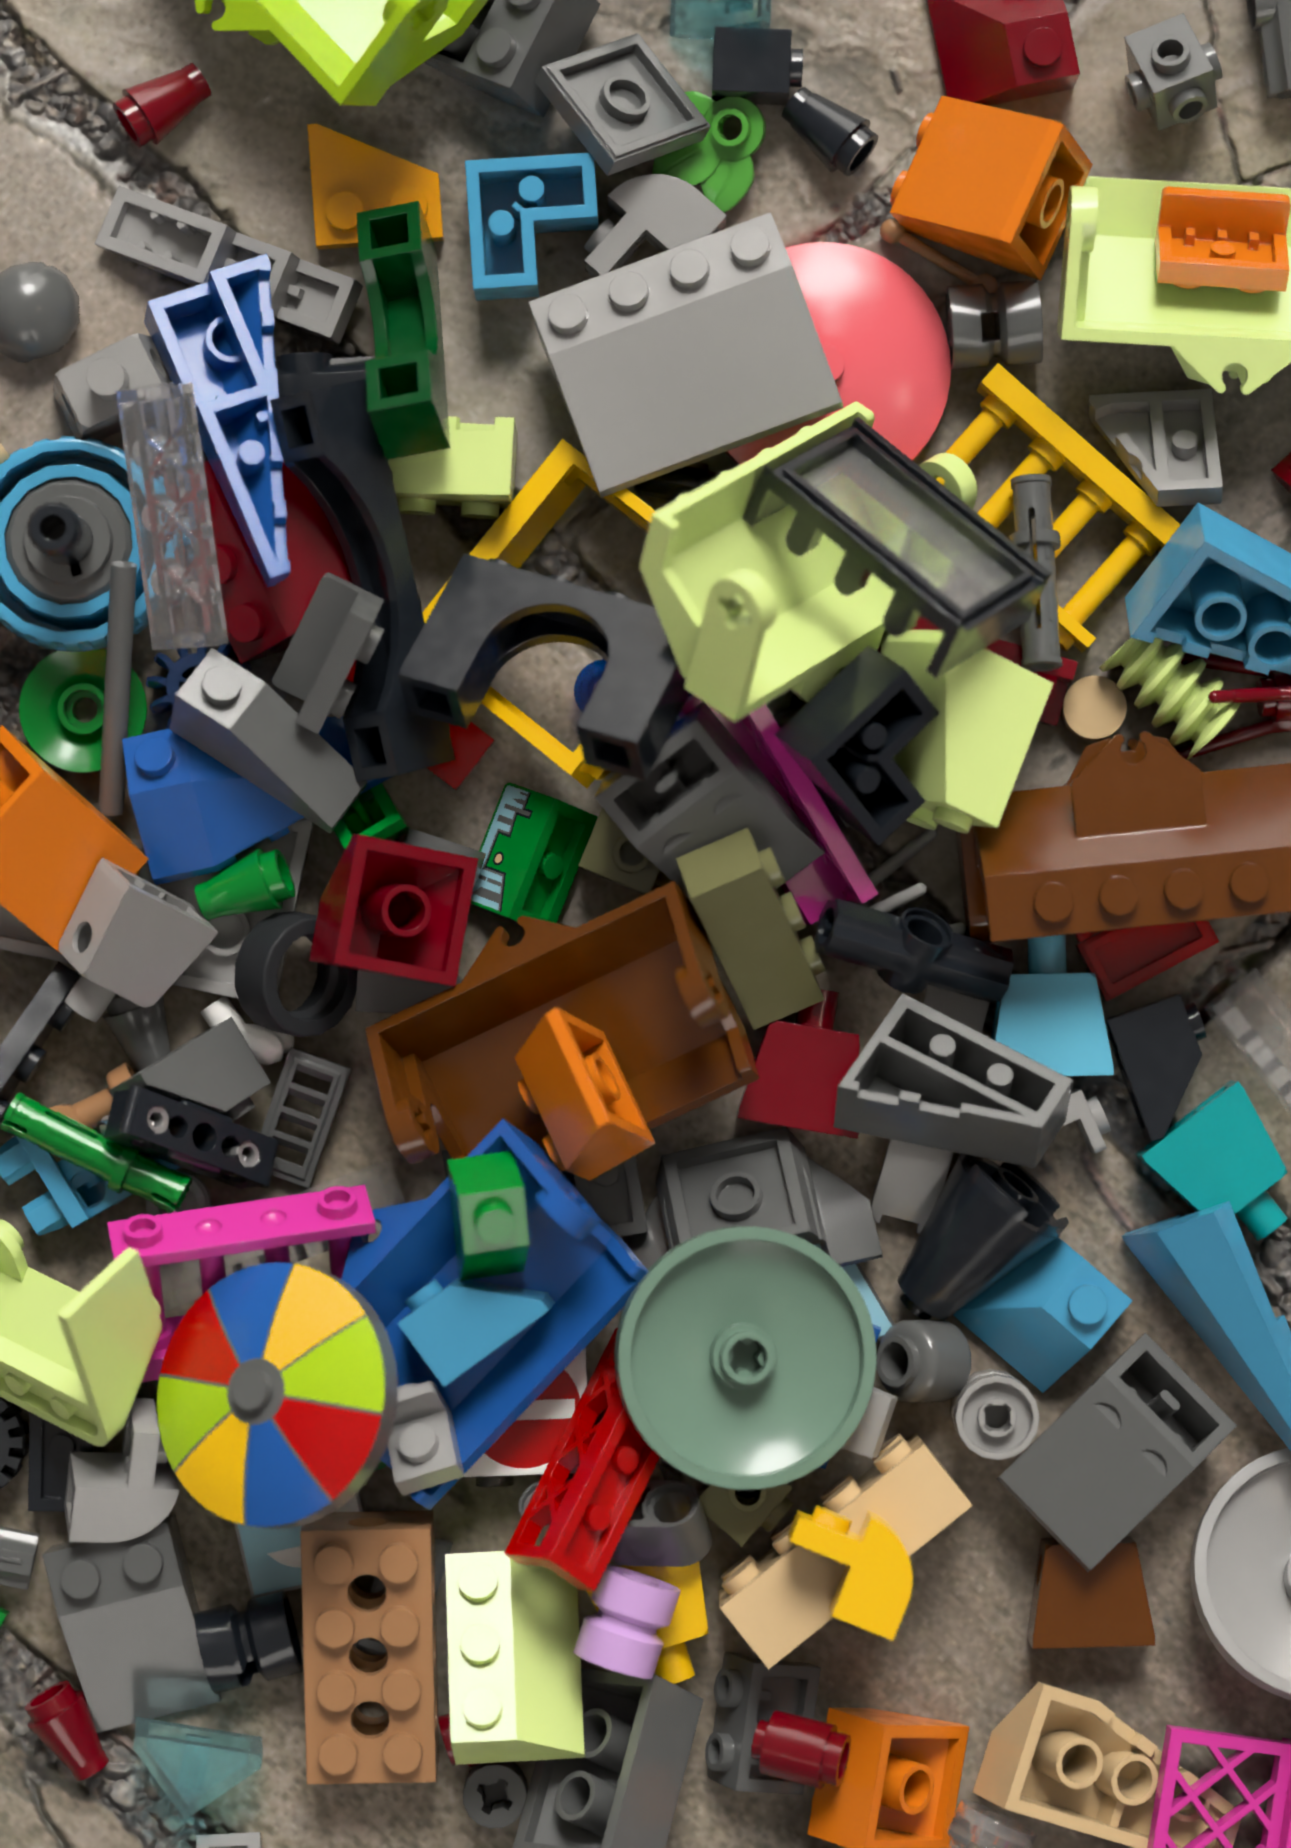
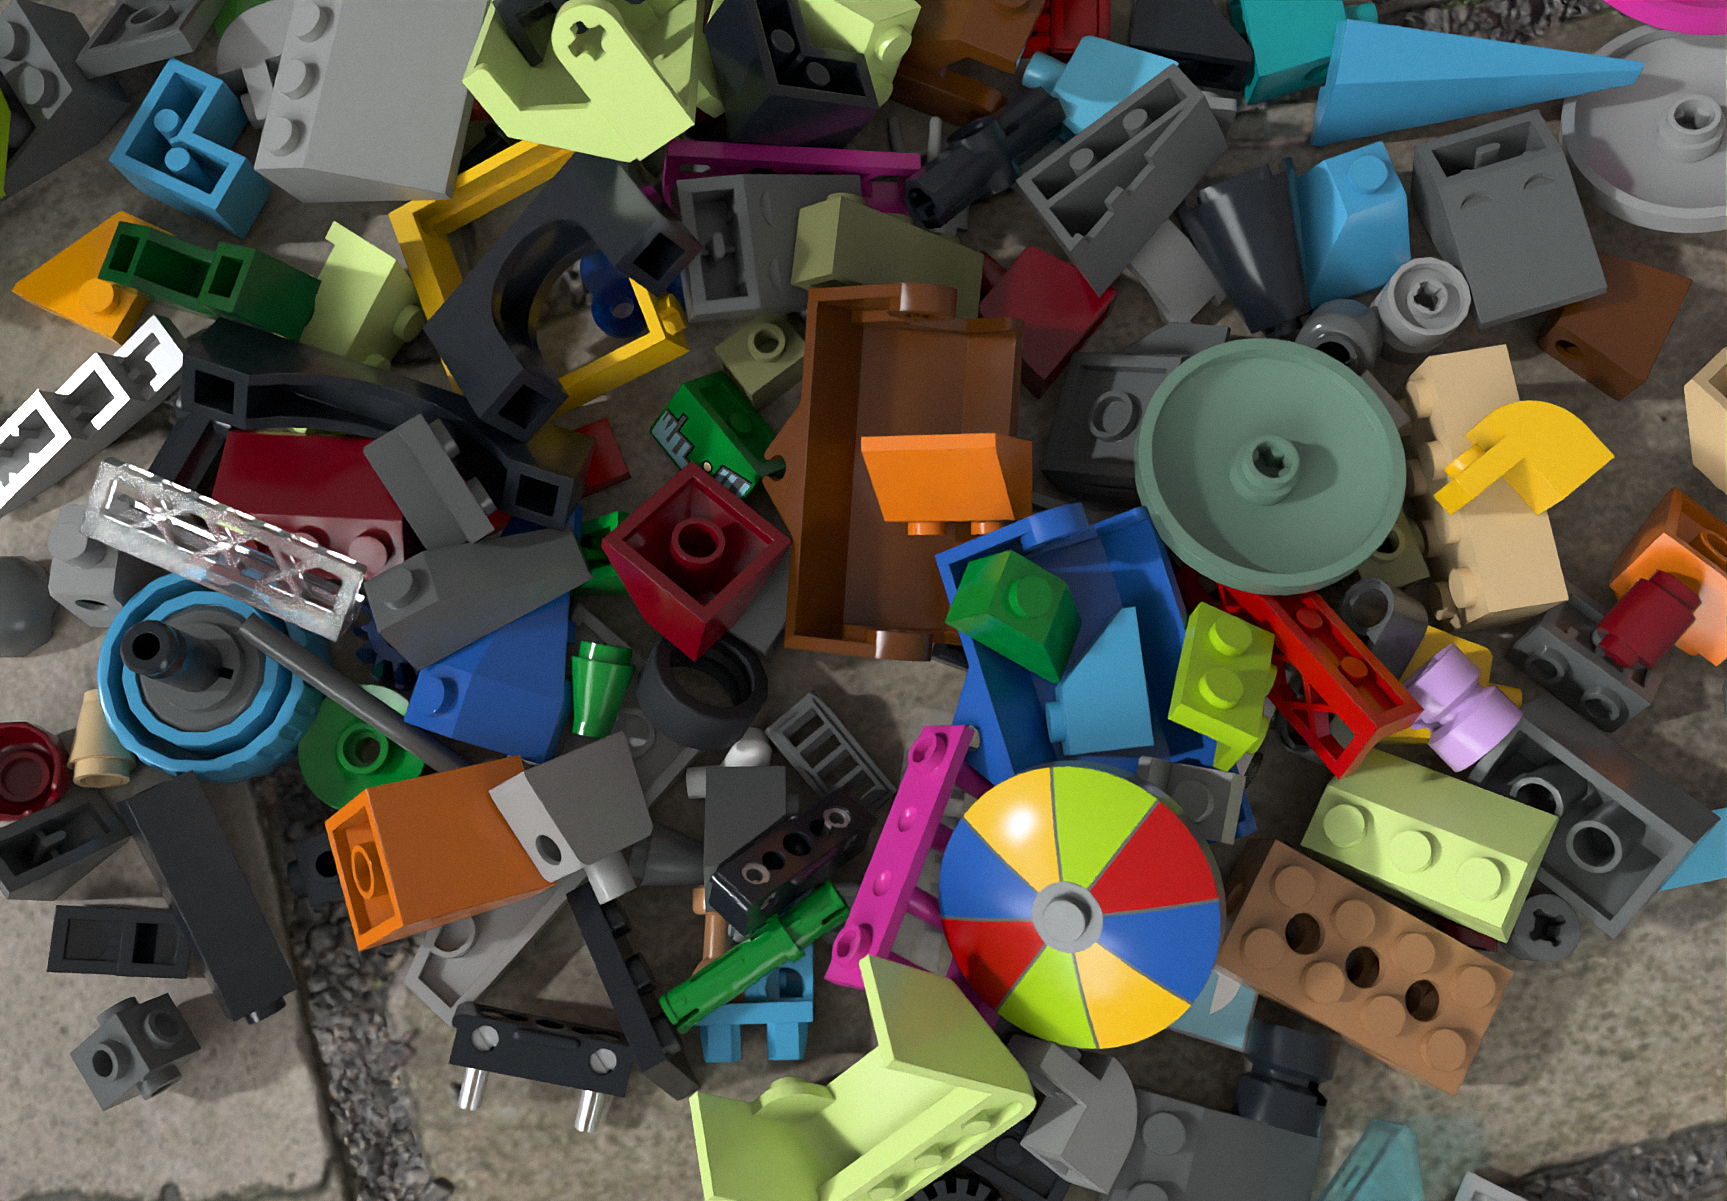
camera: 60 degrees left, 10 degrees down
wedge [144,253,290,588] -> none
none -> lime bracket [1168,601,1277,772]

